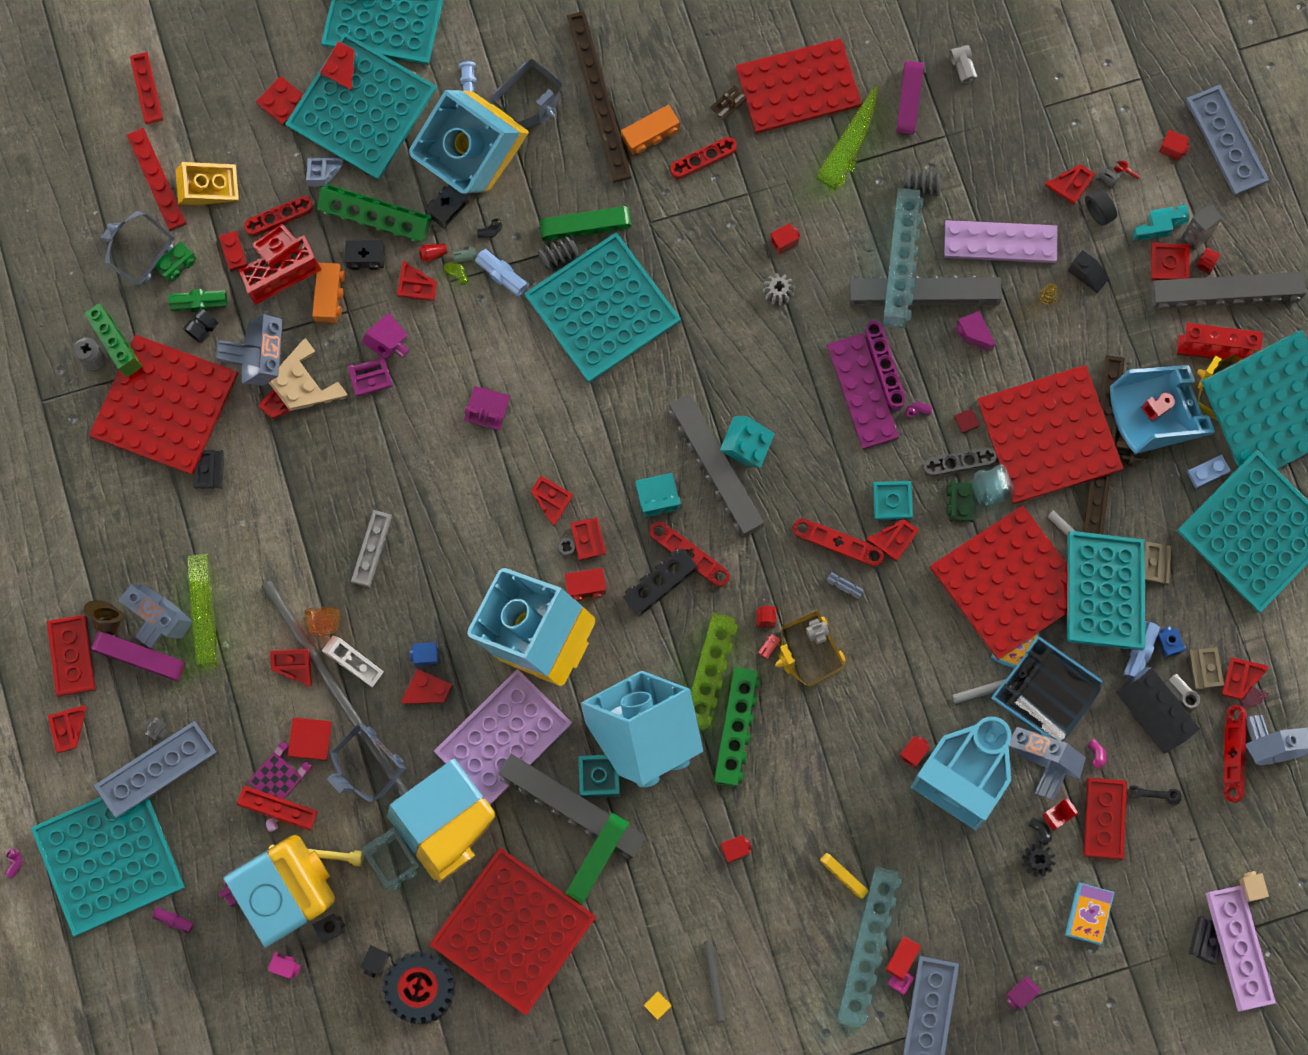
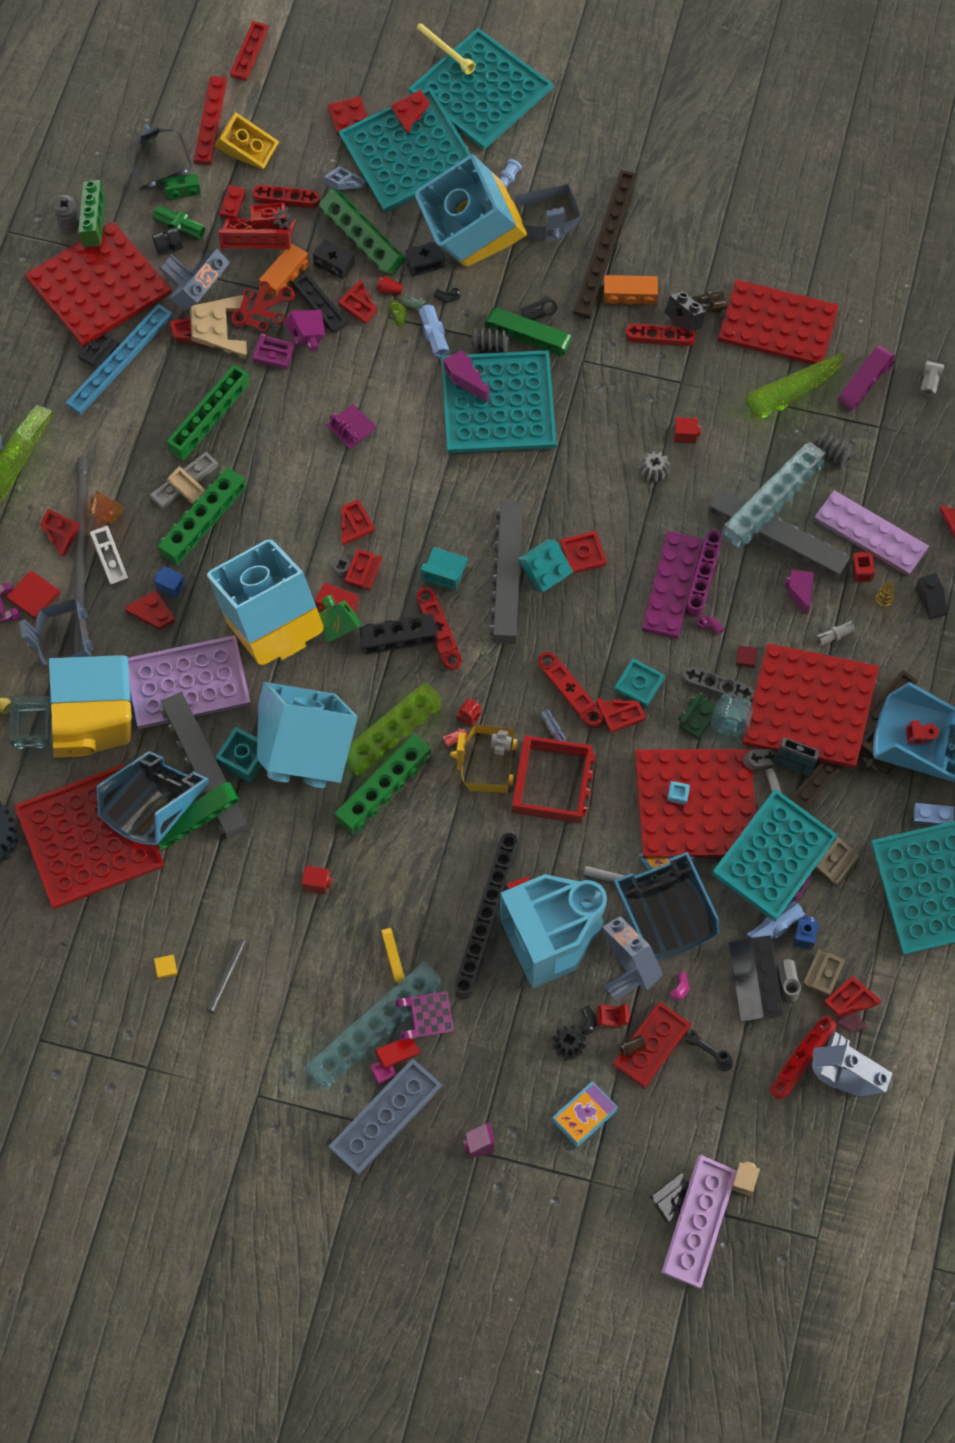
camera: 30 degrees right, 10 degrees down
none -> dark azure plate [66,304,173,416]
none -> clear smoke windscreen [97,751,209,845]
none -> green brick [158,467,246,566]
none -> green brick [166,364,250,461]
none -> tan tile [166,466,205,504]
none -> red plant [231,281,295,332]
none -> dark grey gear [273,207,294,229]
none -> black plate [292,273,348,334]
none -> green torso [319,594,363,643]
none -> magenta flag [395,991,454,1040]
none -> magenta slope [443,350,490,402]
none -> black beam [455,833,518,1000]
none -> red window [512,735,596,824]
none -> black piece [520,296,557,321]
none -> red plate [560,531,607,575]
none -> dark brown pin [619,1035,646,1057]
none -> black brick [664,291,706,333]
none -> medium azure tile [667,781,690,805]
none -> dark grey beam [743,749,776,770]
none -> black brick [774,737,820,777]
none -> light grey pin [816,621,855,646]
none -> red brick [851,552,875,583]

